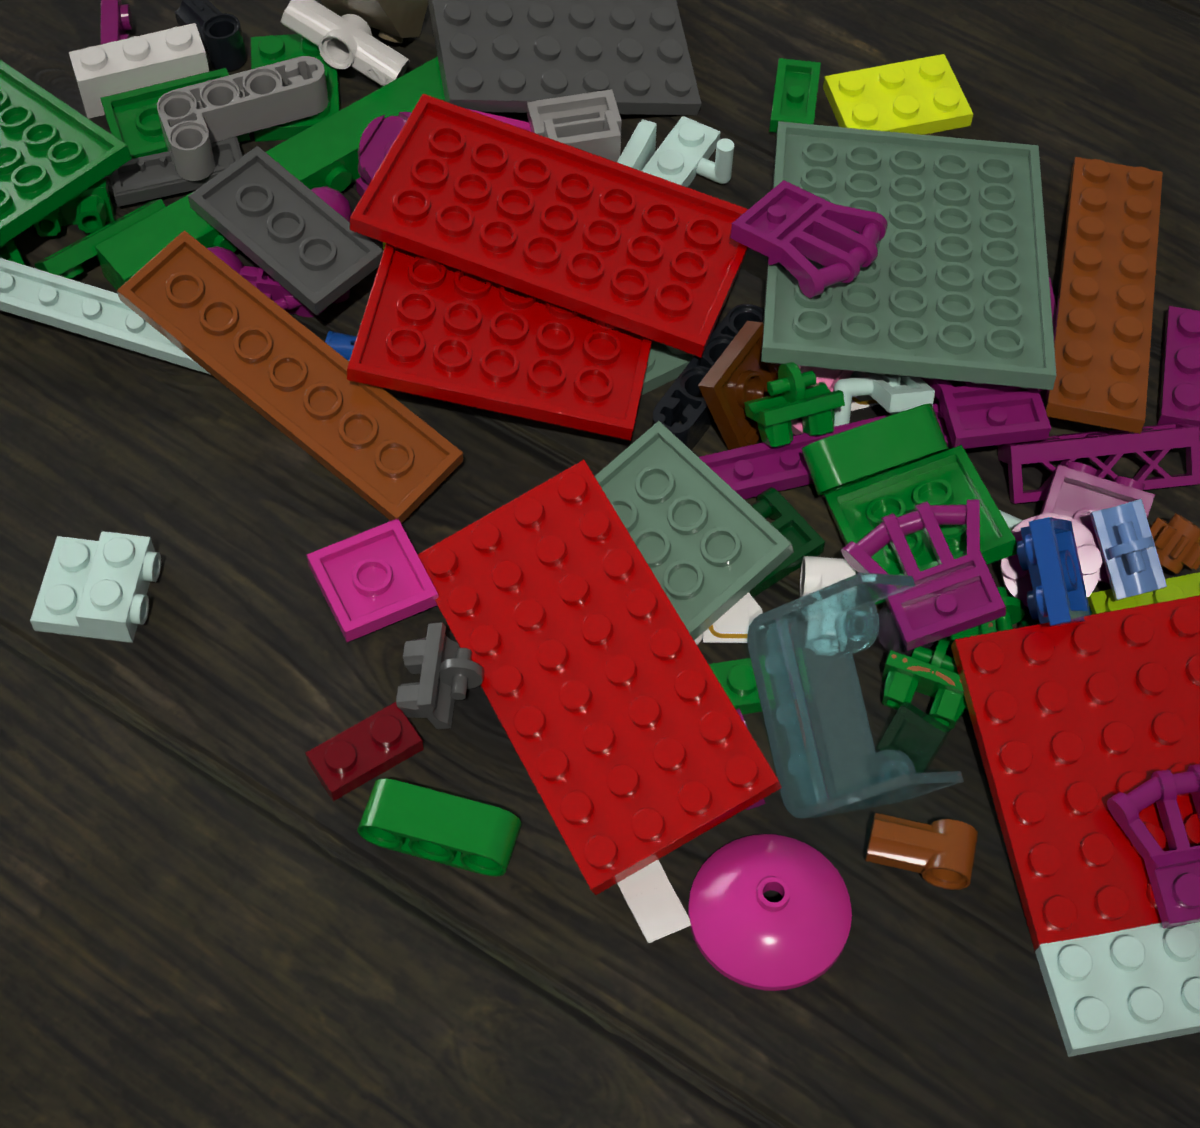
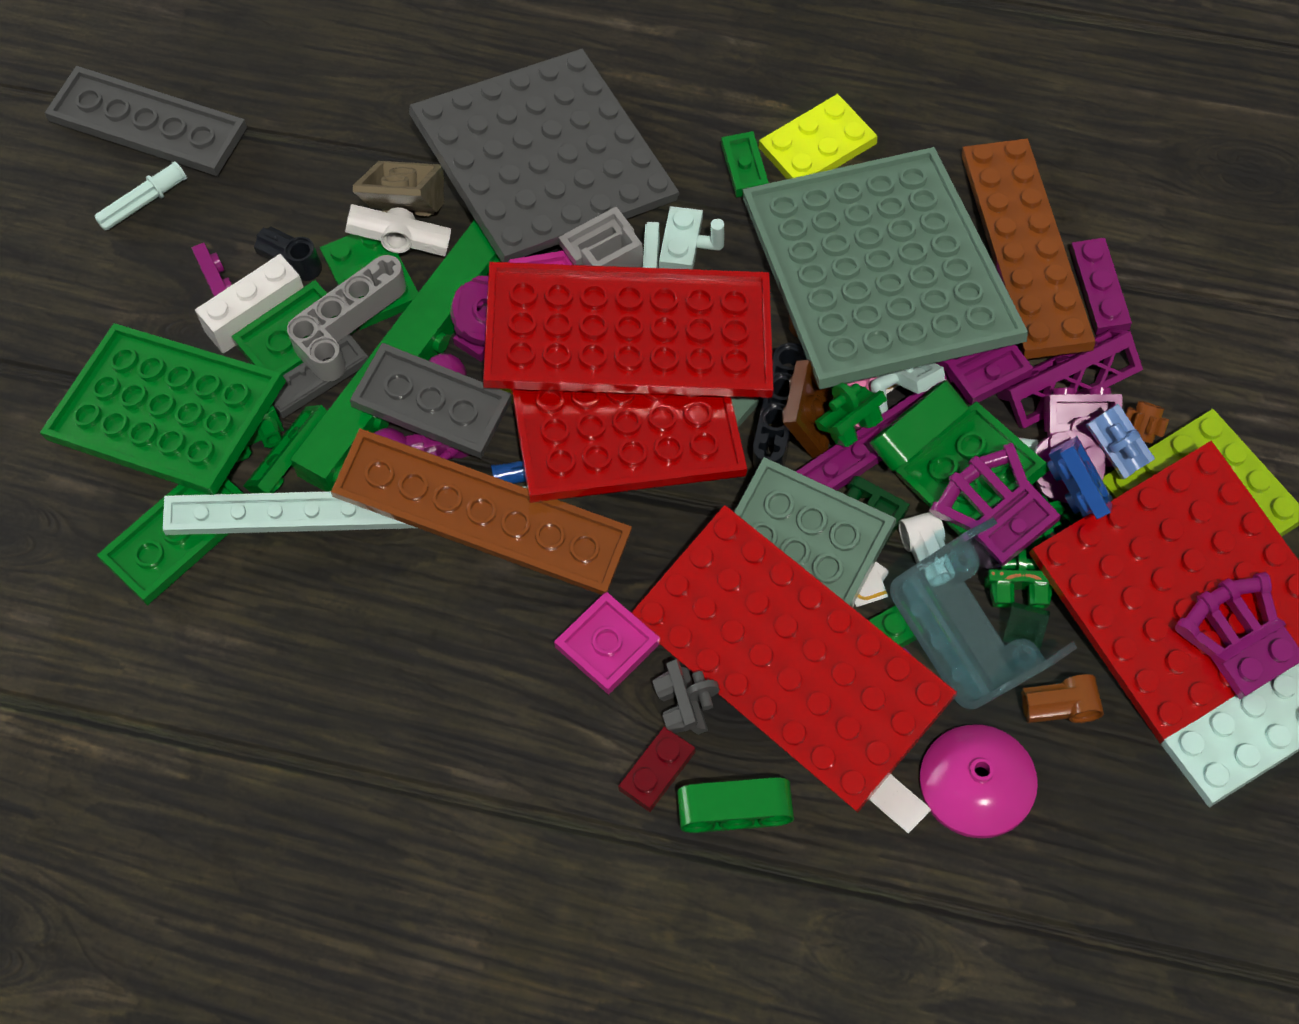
camera: 15 degrees left, 5 degrees up
light aqua plate [30,531,161,643] -> none
magenta plate [730,180,888,298] -> none

